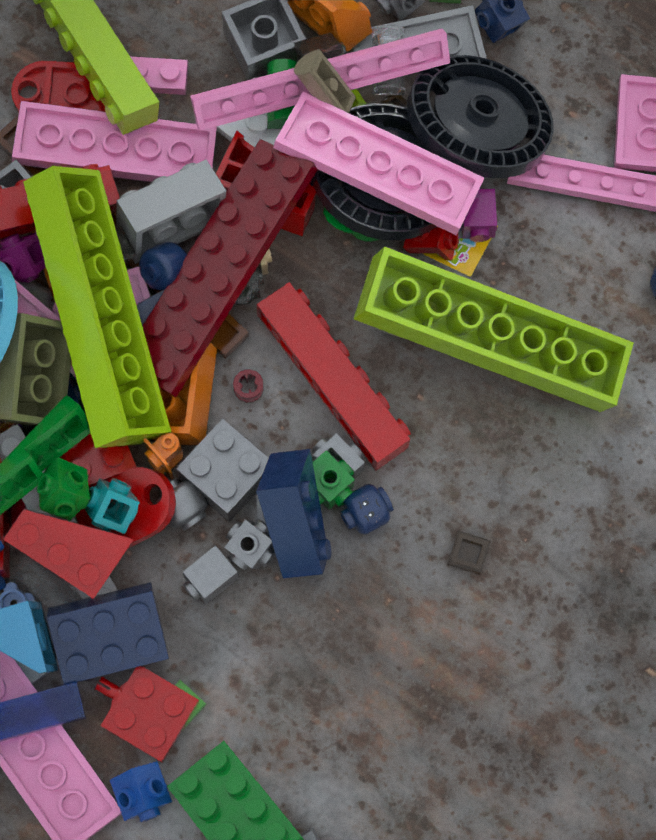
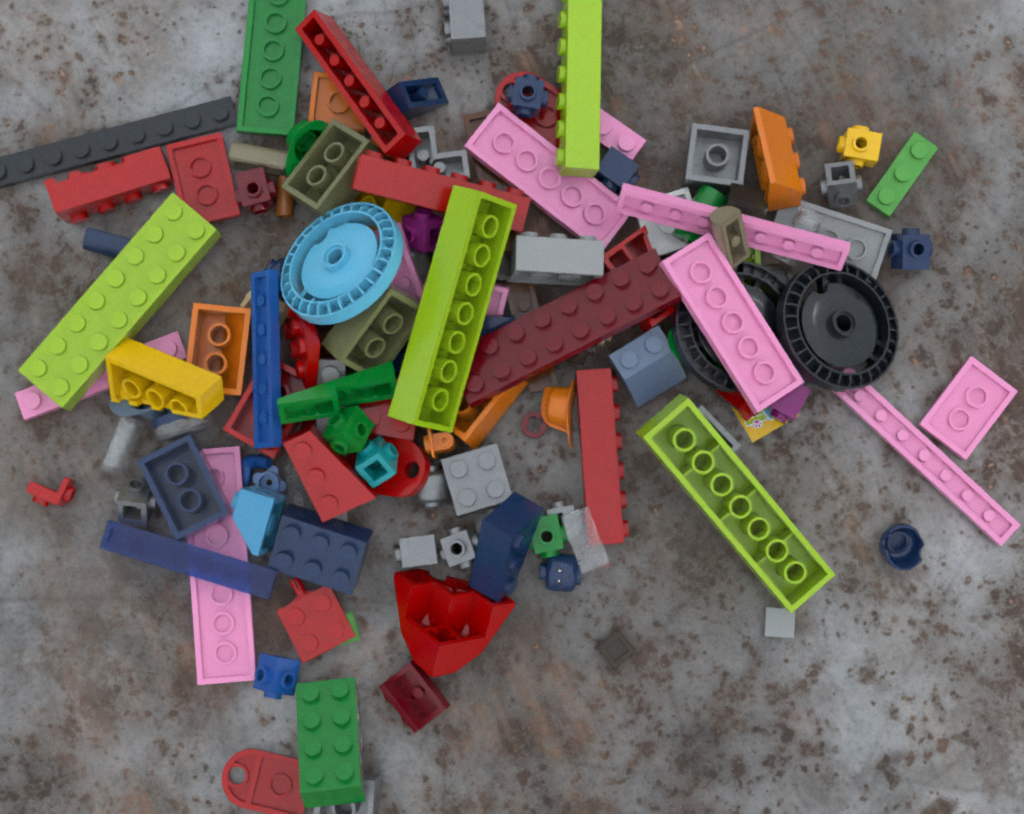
camera: 35 degrees right, 10 degrees up
dark blue head [139,241,187,291] -> none
none -> dark red bracket [379,660,450,733]
none -> red brick [393,569,515,677]
none -> dark blue brick [506,74,549,118]
none -> orange piece [541,379,576,449]
none -> clear slope [561,506,611,576]
none -> dark blue brick [595,146,640,193]
none -> sand blue slope [607,325,687,408]
none -> light grey tile [763,607,796,638]

